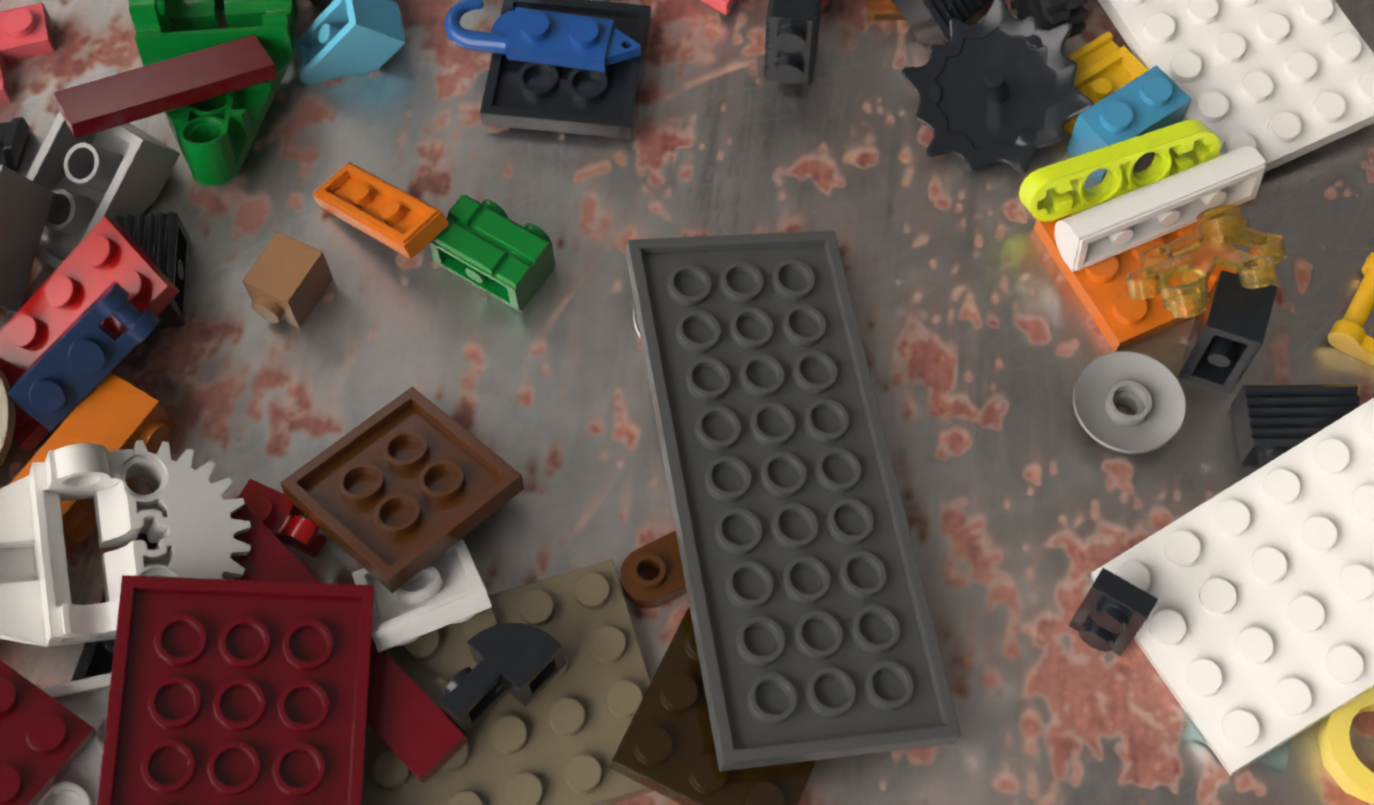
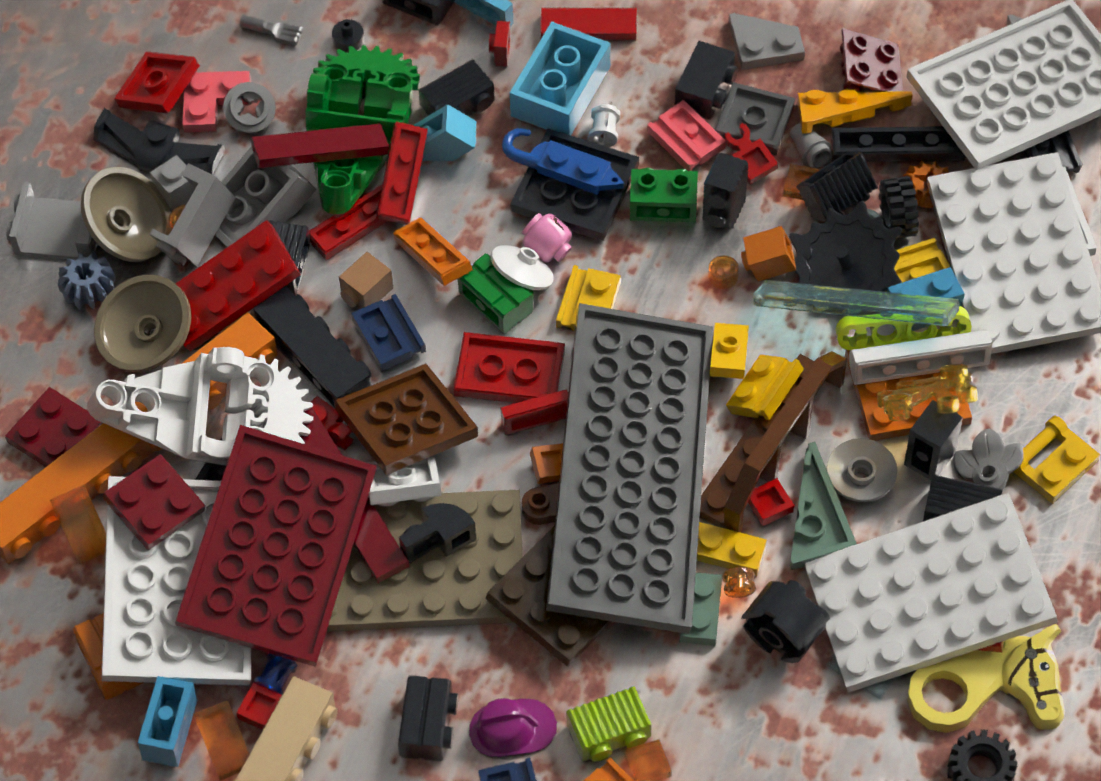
camera: 15 degrees right, 5 degrees down
dark blue plate [7,282,160,432] -> none
black plate [1068,568,1158,656] -> none
none -> light grey gear [223,82,276,134]
none -> black brick [253,286,372,409]
none -> red tile [309,185,388,261]
none -> dark blue plate [351,294,426,371]
none -> red tile [376,121,428,225]
none -> red tile [453,332,565,403]
none -> white dish [491,245,554,290]
none -> red tile [500,389,568,435]
none -> bright pink head [522,213,572,263]
none -> orange plate [530,443,563,484]
none -> yellow plate [556,265,621,331]
none -> green brick [630,168,698,223]
none -> sand green plate [680,573,722,646]
none -> yellow plate [697,522,767,576]
none -> reddish brown plate [700,351,847,533]
none -> clear orange bush [708,255,739,289]
none -> yellow plate [710,323,749,379]
none -> clear orange bush [722,567,756,598]
none -> yellow plate [726,354,804,420]
none -> orange brick [741,226,796,282]
none -> black brick [741,579,830,663]
none -> red plate [748,478,794,526]
none -> clear light blue tile [753,280,959,326]
none -> sand green wing [790,442,857,570]
none -> light grey plate [954,429,1024,489]

